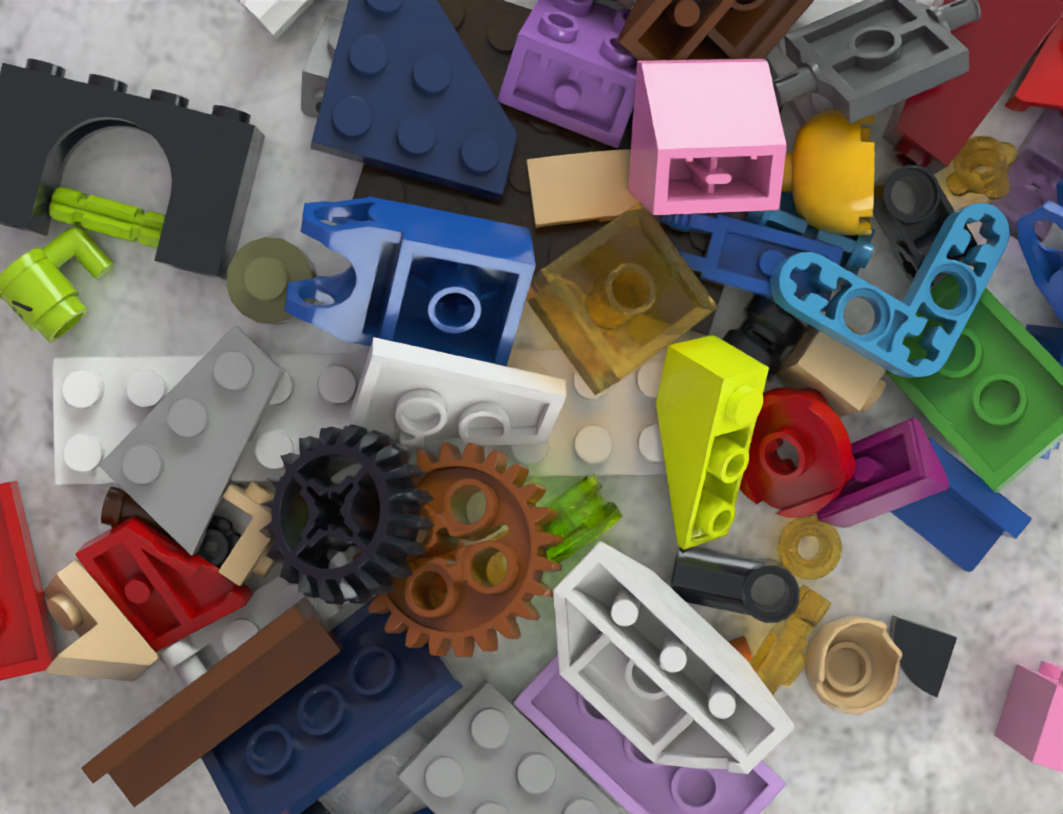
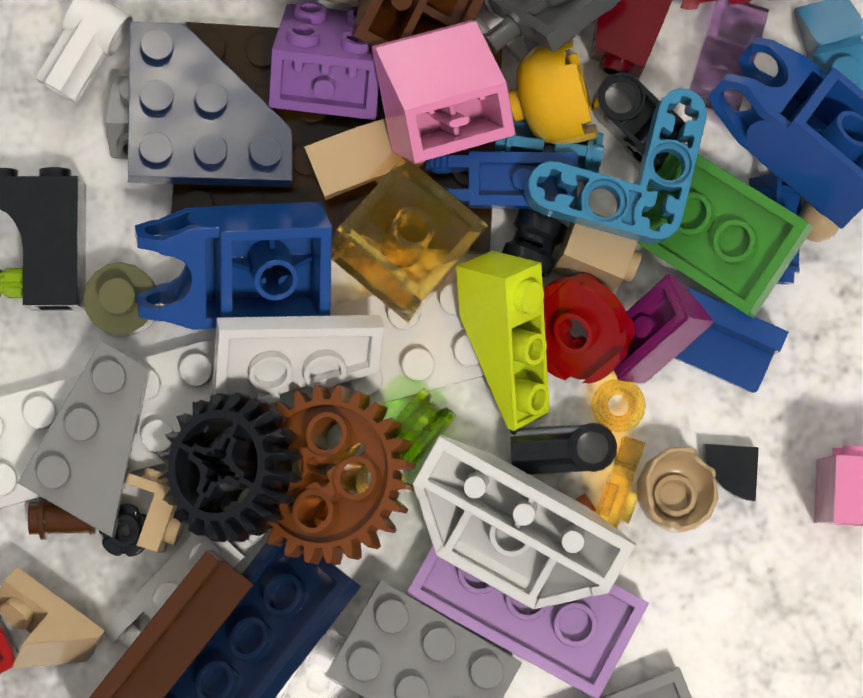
camera: 15 degrees left, 5 degrees down
red wing [75,516,253,652] -> none
clear yellow plate [946,136,1018,200] -> none

